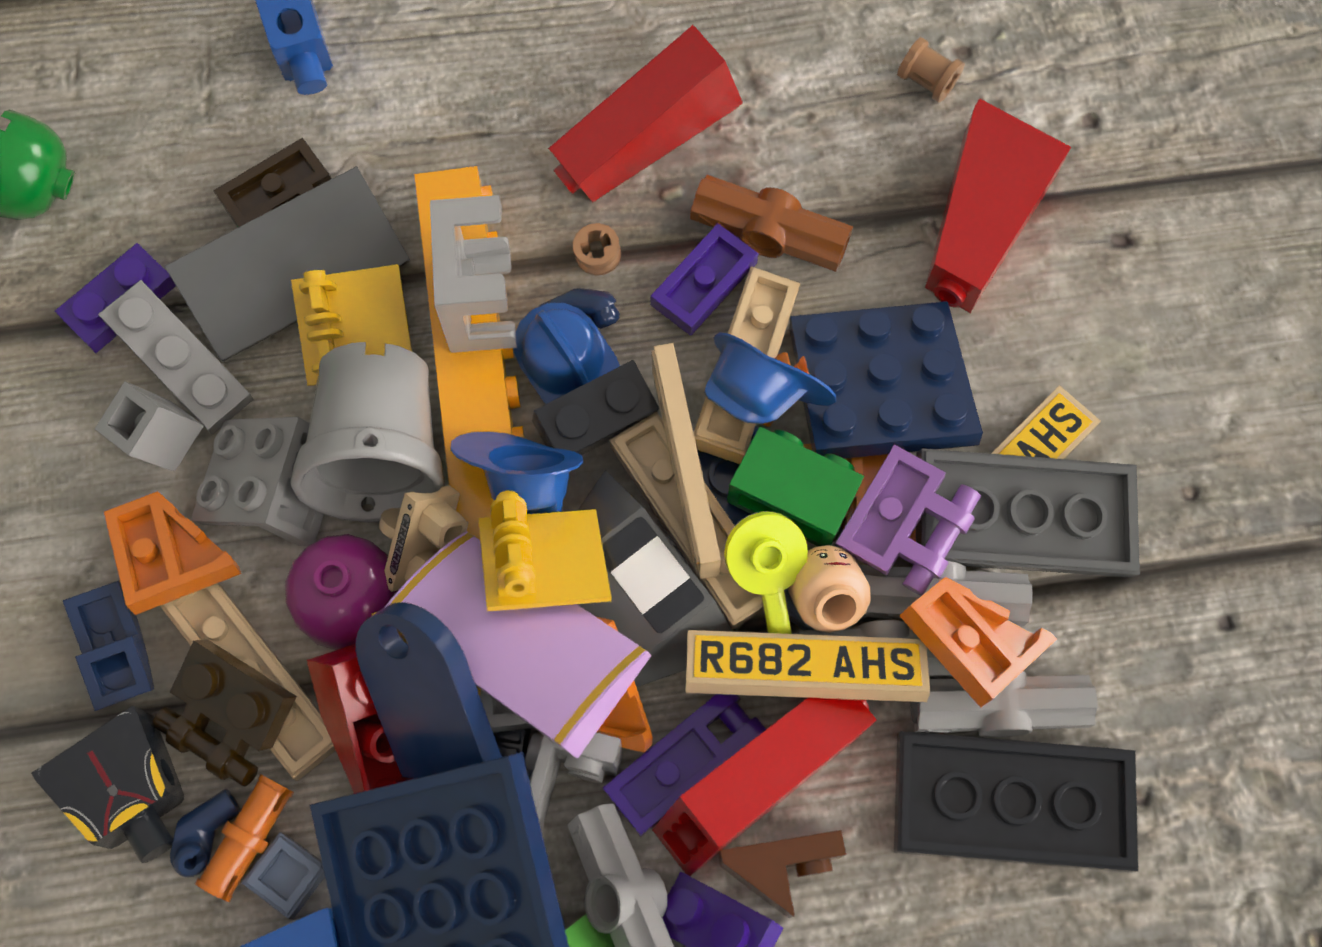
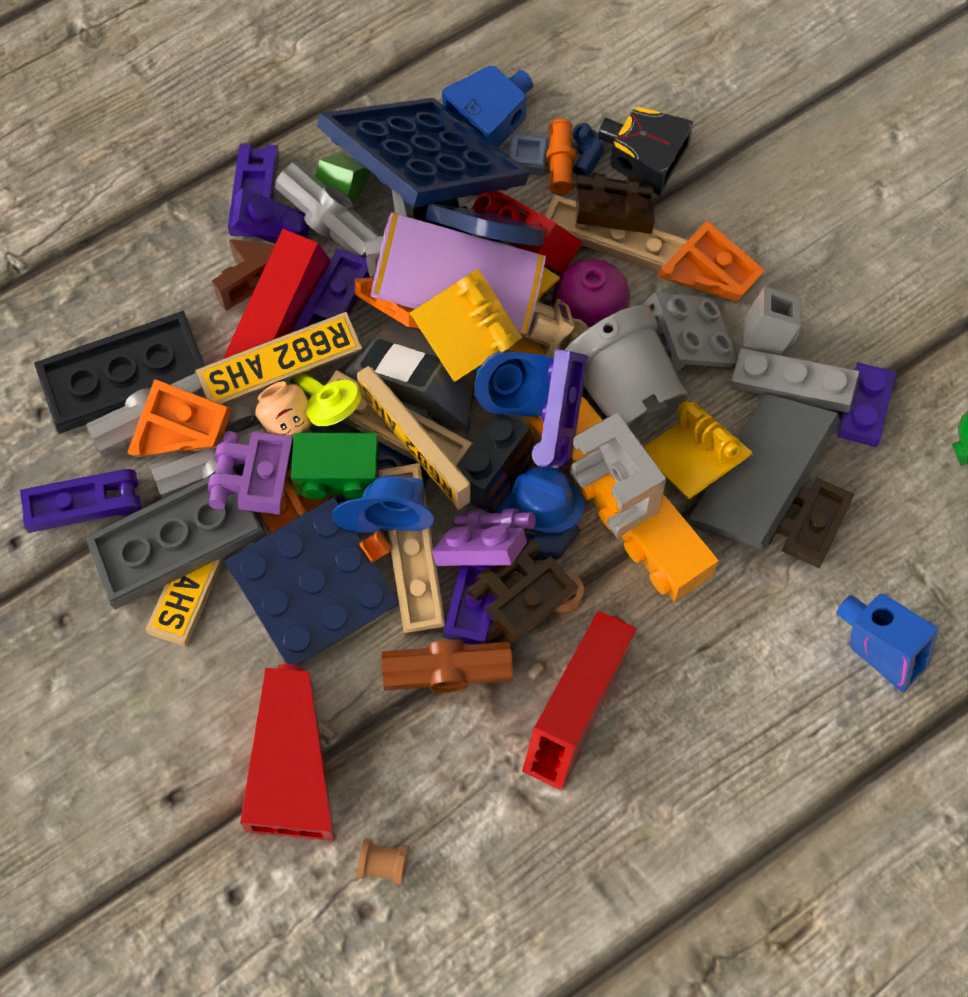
camera: 155 degrees right, 5 degrees down
dark blue slope [62,580,154,711] -> none
none -> dark purple plate [20,469,142,533]
none -> medium lavender plate [432,508,536,566]
none -> dark brown plate [466,538,579,644]
none -> dark purple plate [532,349,588,468]

